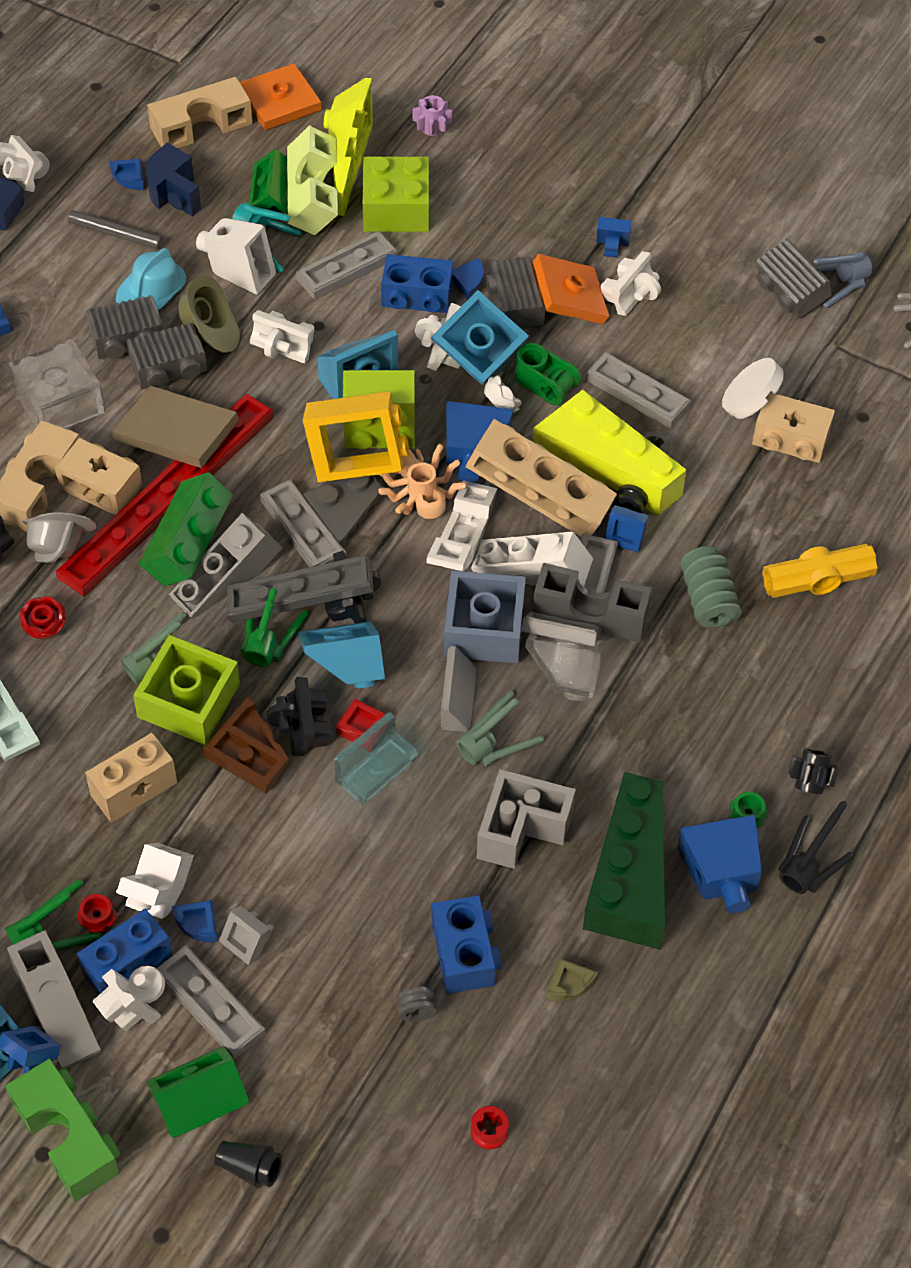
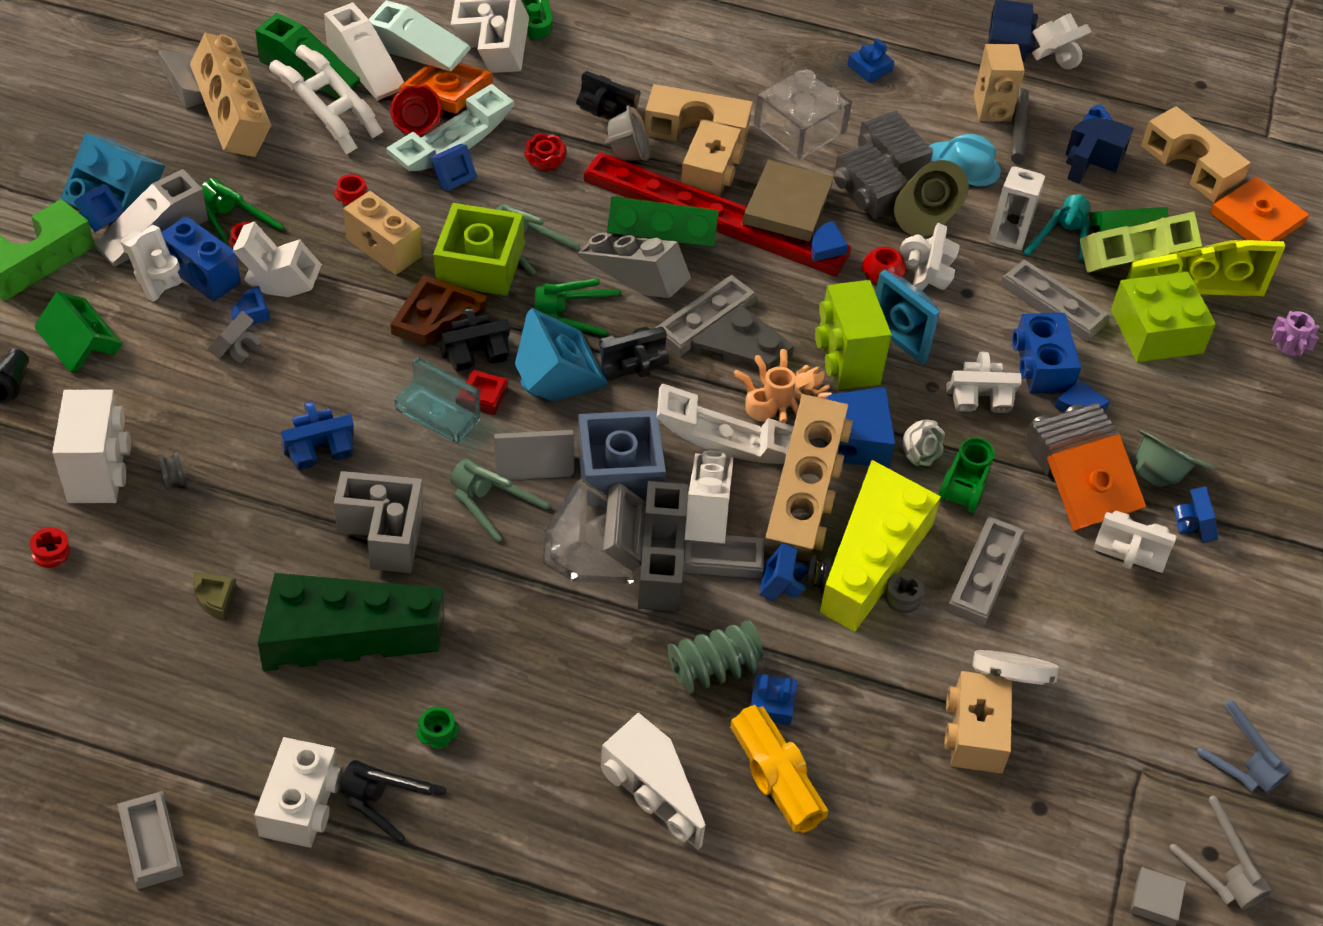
camera: 75 degrees right, 5 degrees down
light grey tile [156,945,266,1060] -> none
dark grey tile [227,554,374,623] -> none
yellow window [303,391,409,482] -> none
dark azure slope [431,290,529,385] -> none
blue brick [431,895,501,994] -> none
blue torso [677,815,761,913] -> none
flat silver brick [756,239,832,319] -> none
black gear [788,748,839,794] -> none
none -> white brick [52,390,131,503]
none -> light grey tile [117,791,184,890]
none -> white brick [254,737,343,848]
none -> blue hips [281,401,354,470]
none -> red plate [334,174,368,206]
none -> blue tile [431,144,477,191]
none -> white slope [601,712,706,850]
none -> blue tile [750,674,798,725]
none -> blue tile [811,221,848,262]
none -> red plate [862,247,907,284]
none -> tan brick [973,44,1025,122]
none -> sand green piece [1135,429,1216,487]

